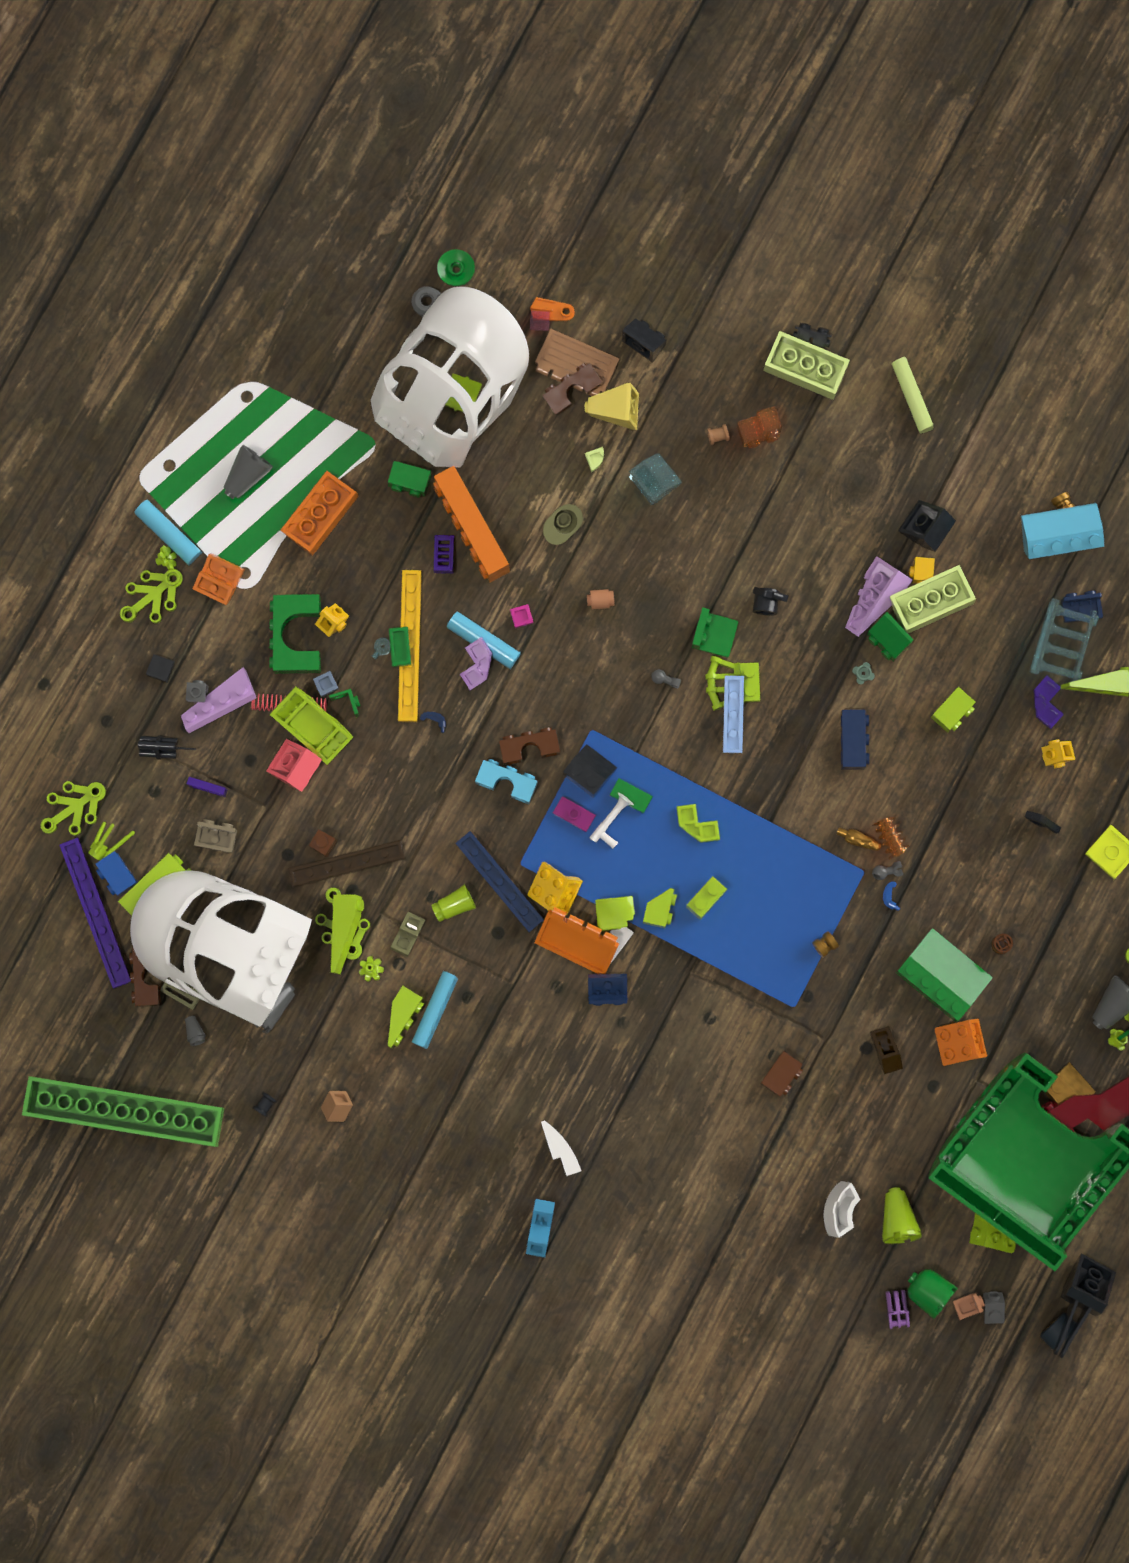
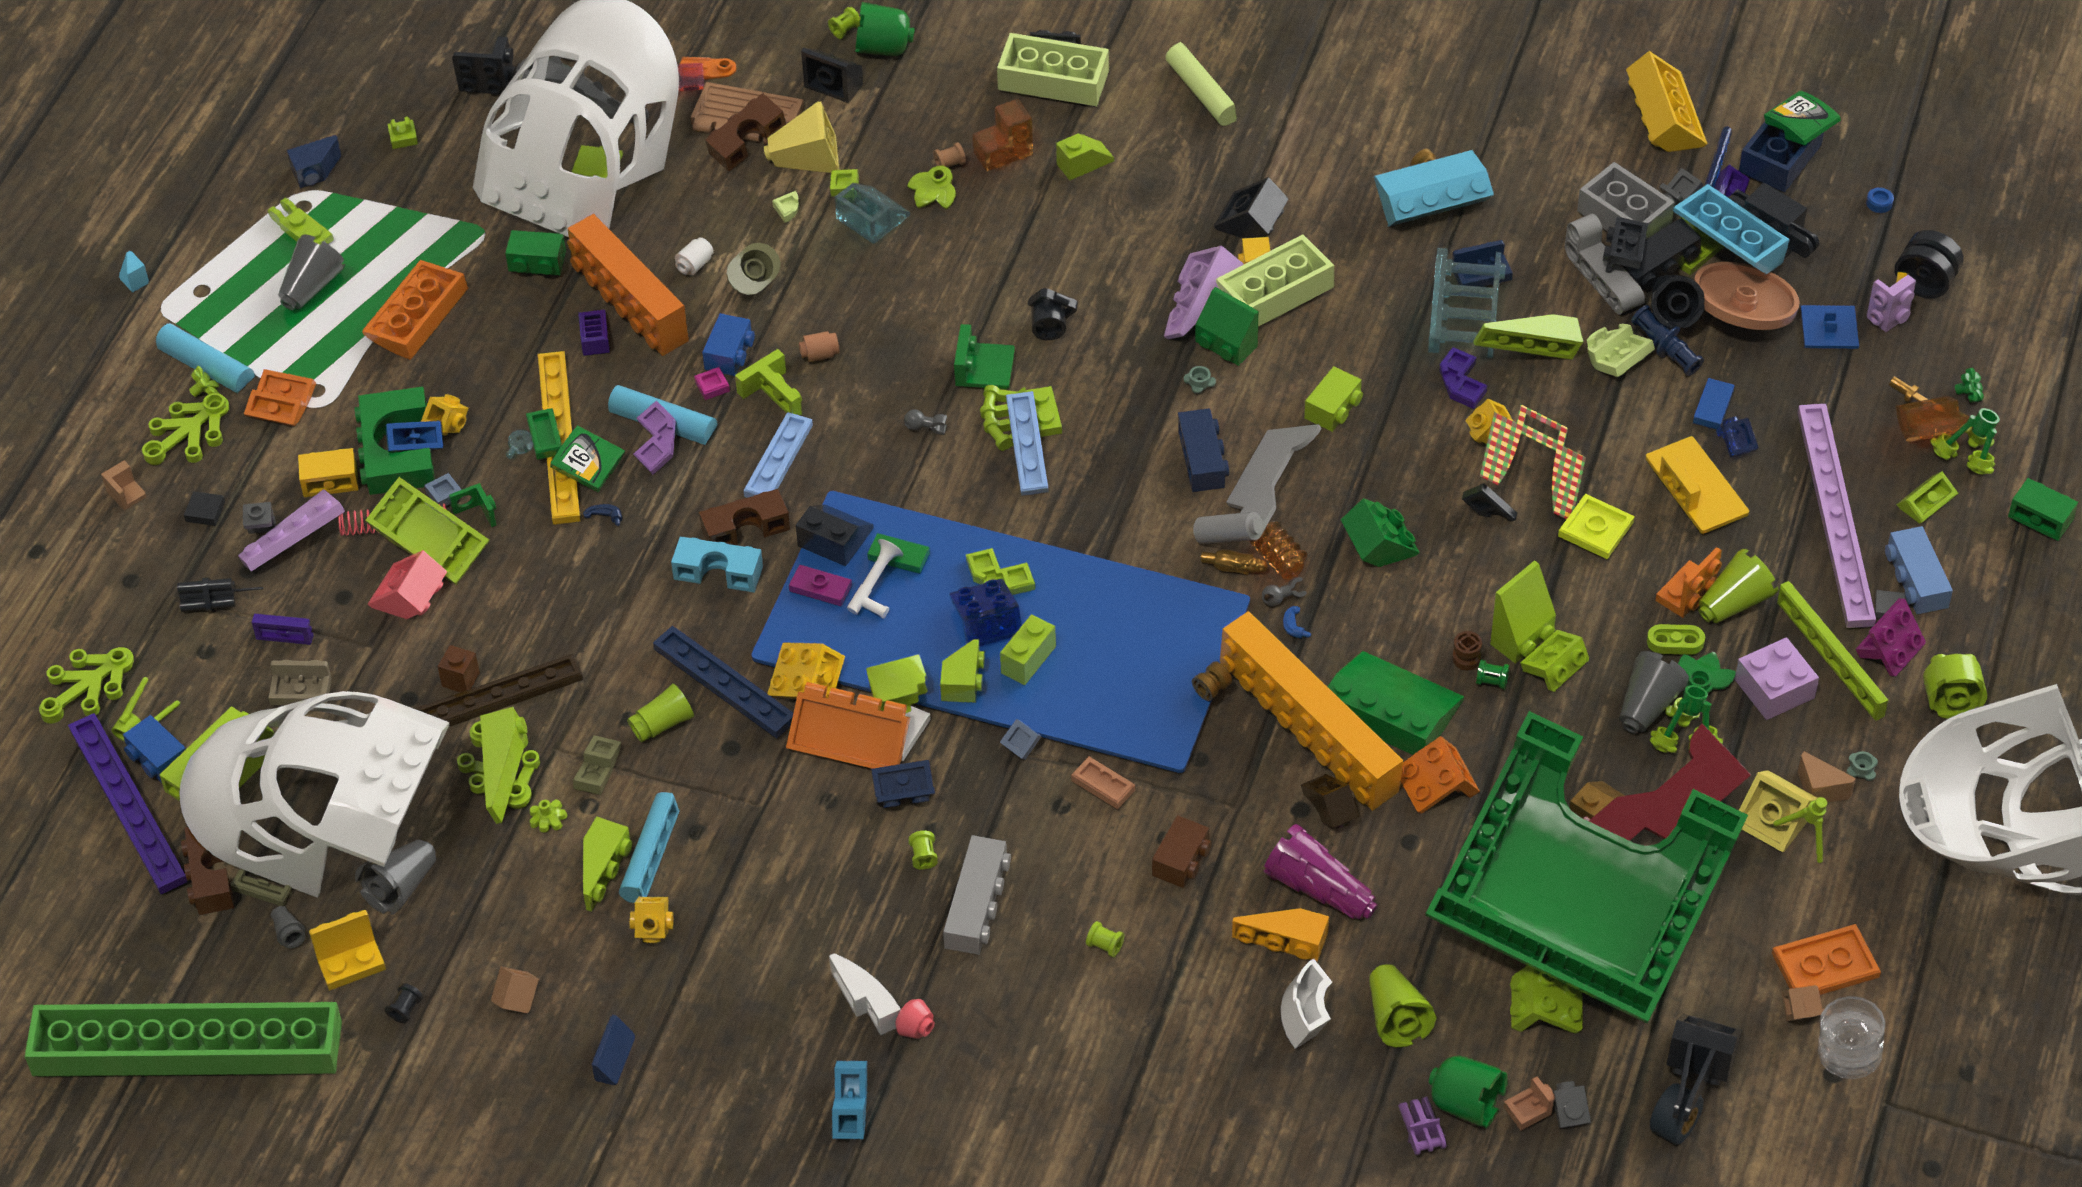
camera: 10 degrees left, 30 degrees down
none -> medium nougat panel [101,460,146,510]
none -> medium azure slope [119,251,149,292]
none -> lime hinge [267,198,334,245]
none -> dark blue slope [287,135,341,188]
none -> yellow brick [298,448,359,497]
none -> yellow bracket [309,910,386,991]
none -> blue slope [386,421,443,452]
none -> lime tile [388,117,418,149]
none -> black bracket [452,37,517,95]
none -> green slope [550,425,625,492]
none -> dark blue slope [592,1015,635,1085]
none -> yellow brick [630,897,673,943]
none -> white brick [675,238,714,275]
none -> blue brick [702,313,755,376]
none -> lime bracket [735,349,802,416]
none -> light blue tile [744,412,813,498]
none -> lime bush [828,7,860,39]
none -> lime tile [830,169,859,202]
none -> green cylinder [855,2,915,56]
none -> coral cone [895,999,935,1039]
none -> lime plate [907,166,956,209]
none -> lime bush [908,831,938,870]
none -> light grey brick [943,835,1011,955]
none -> clear blue bracket [950,579,1022,646]
none -> sand blue plate [1000,719,1042,760]
none -> lime slope [1056,133,1114,180]
none -> nougat plate [1071,757,1135,810]
none -> lime bush [1086,921,1125,957]
none -> light grey door [1193,424,1322,545]
none -> light orange brick [1220,611,1403,811]
none -> light orange slope [1232,908,1329,961]
none -> magenta cone [1263,824,1378,920]
none -> green slope [1341,498,1420,567]
none -> green bush [1476,659,1510,690]
none -> piece [1480,405,1586,520]
none -> lime slope [1490,560,1556,664]
none -> lime bracket [1520,630,1589,692]

